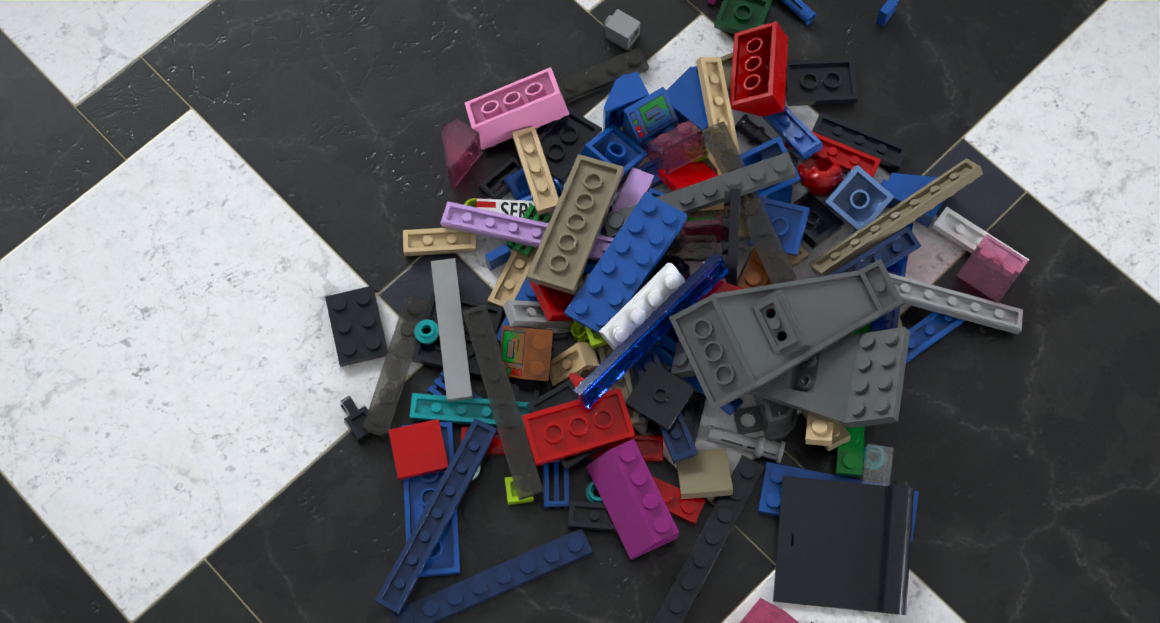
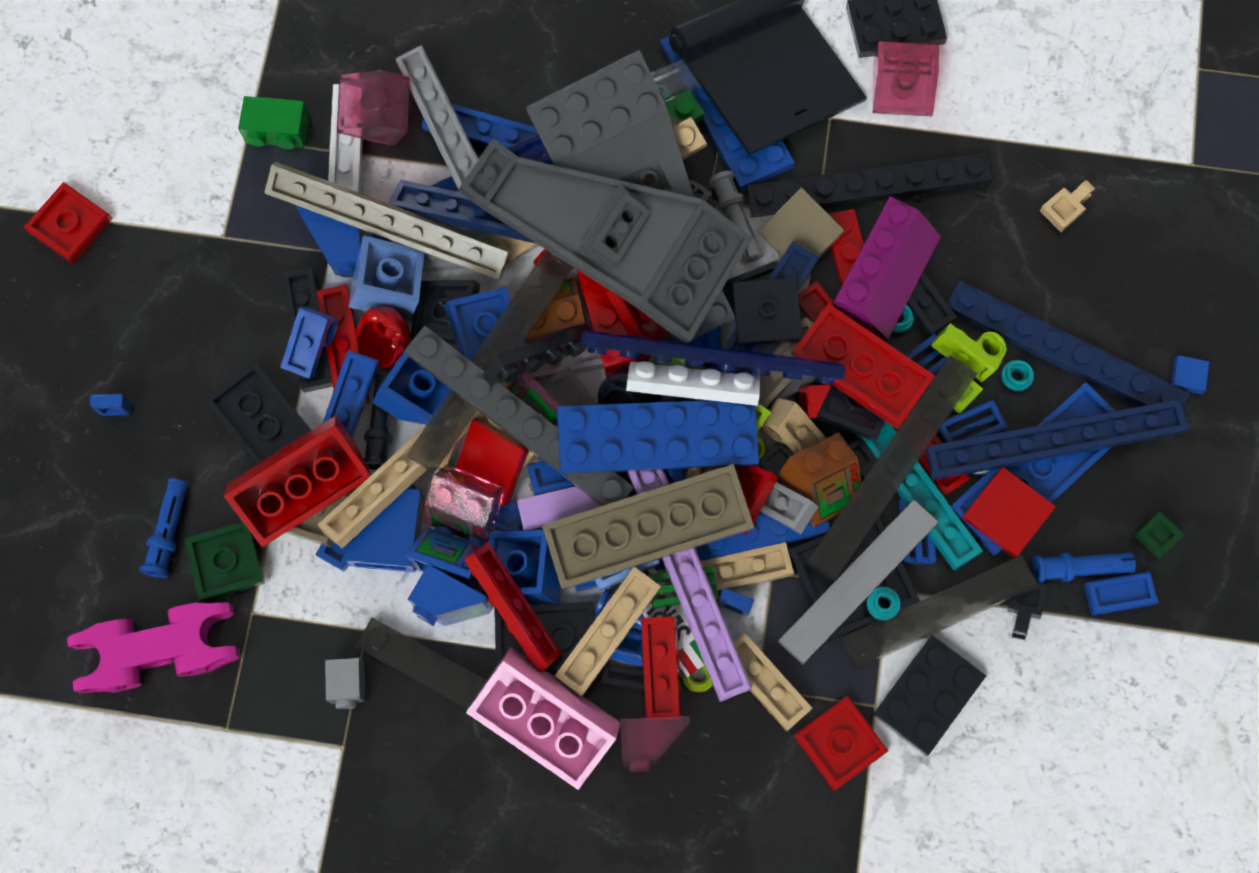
camera: 125 degrees left, 5 degrees up
none -> red tile [23,182,113,264]
none -> green brick [238,96,310,149]
none -> blue plate [280,307,338,379]
none -> red plate [464,542,562,672]
none -> red plate [641,616,682,720]
none -> red tile [794,696,888,791]
none -> lime plate [931,323,1007,383]
none -> blue tile [935,399,1008,443]
none -> teal plate [1001,360,1034,391]
none -> blue pin [1031,552,1136,583]
none -> blue tile [1083,571,1159,616]
none -> dark green plate [1134,512,1184,559]

